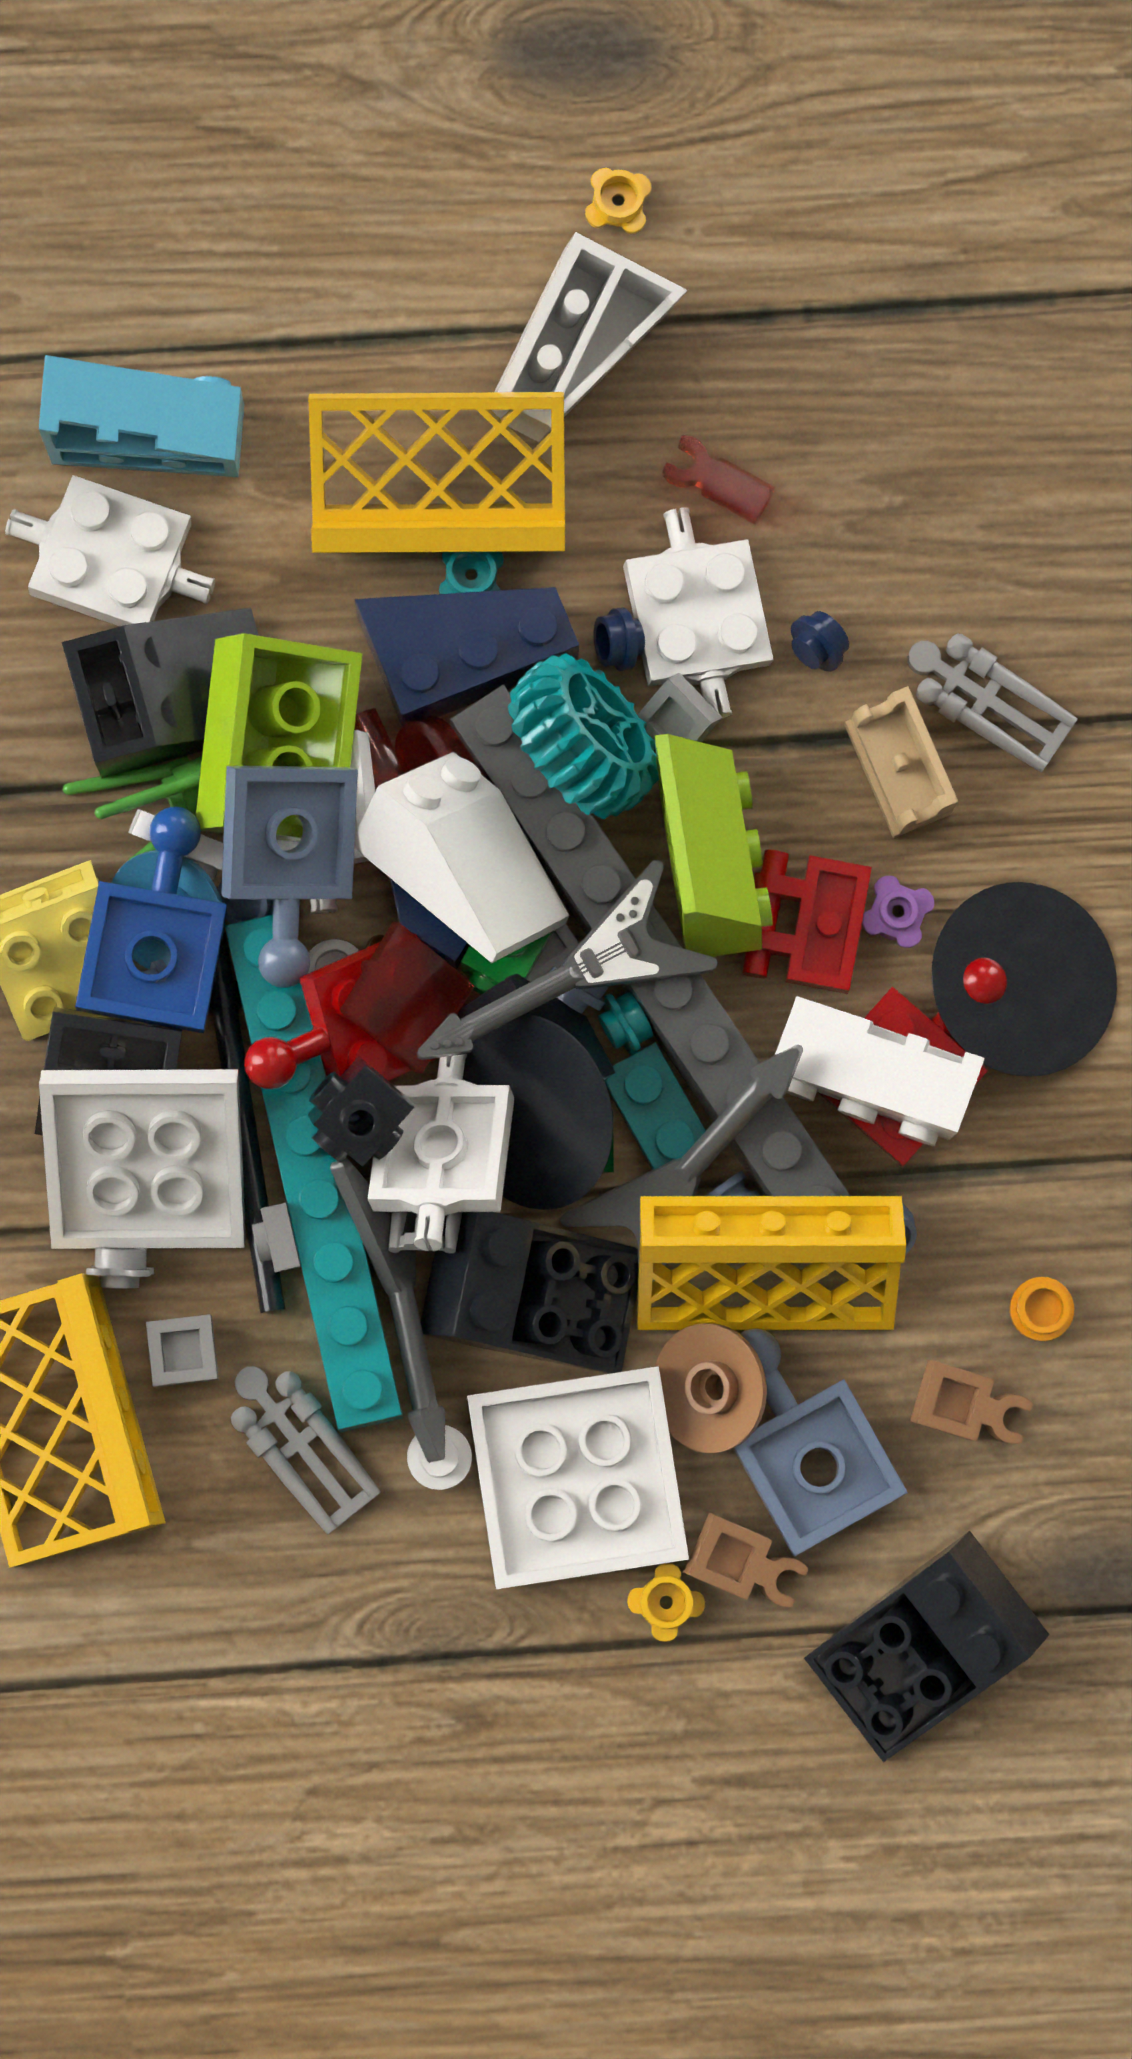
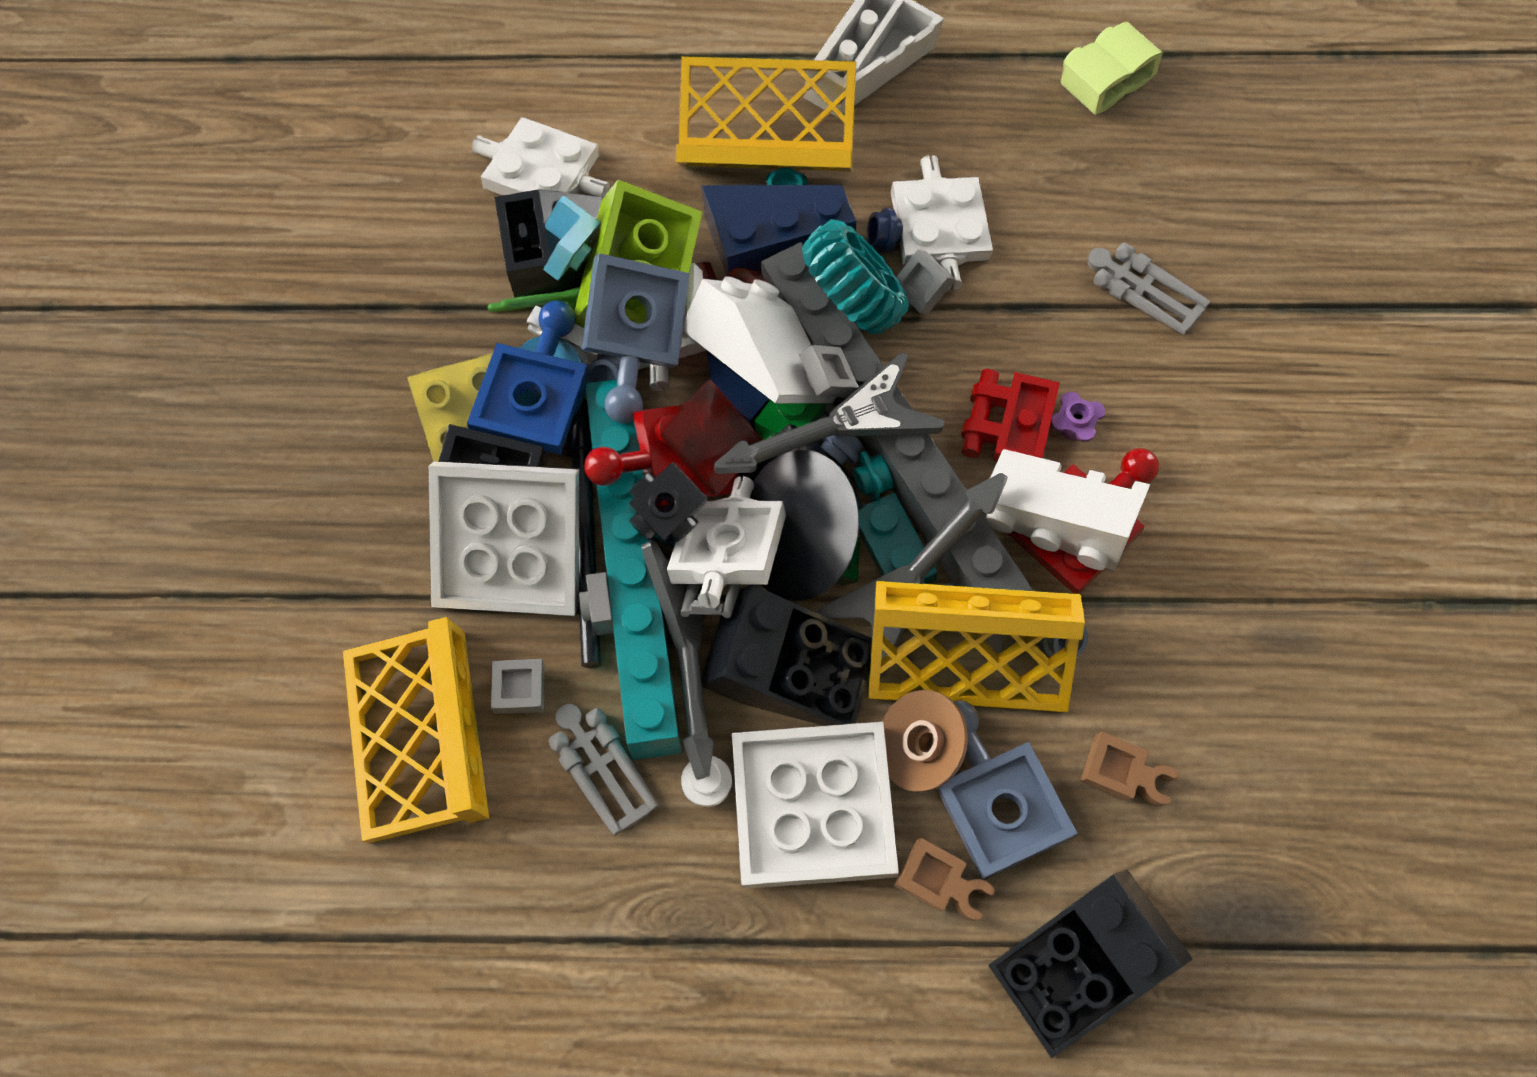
camera: 15 degrees right, 15 degrees down
medium azure wedge [39,355,244,477] -> none
light grey plate [86,1247,154,1288] -> none
yellow plate [627,1563,705,1642] -> none
lime slope [655,734,773,957] -> none
clear red bar [662,435,775,525] -> none
dark blue plate [791,611,849,672] -> none
tan hinge [844,686,958,838] -> none
black sticker [932,882,1117,1077] -> none
light orange plate [1009,1277,1074,1341] -> none
none -> medium azure bracket [543,196,600,280]
none -> light grey plate [799,345,859,398]
none -> yellowish green brick [1061,22,1163,114]

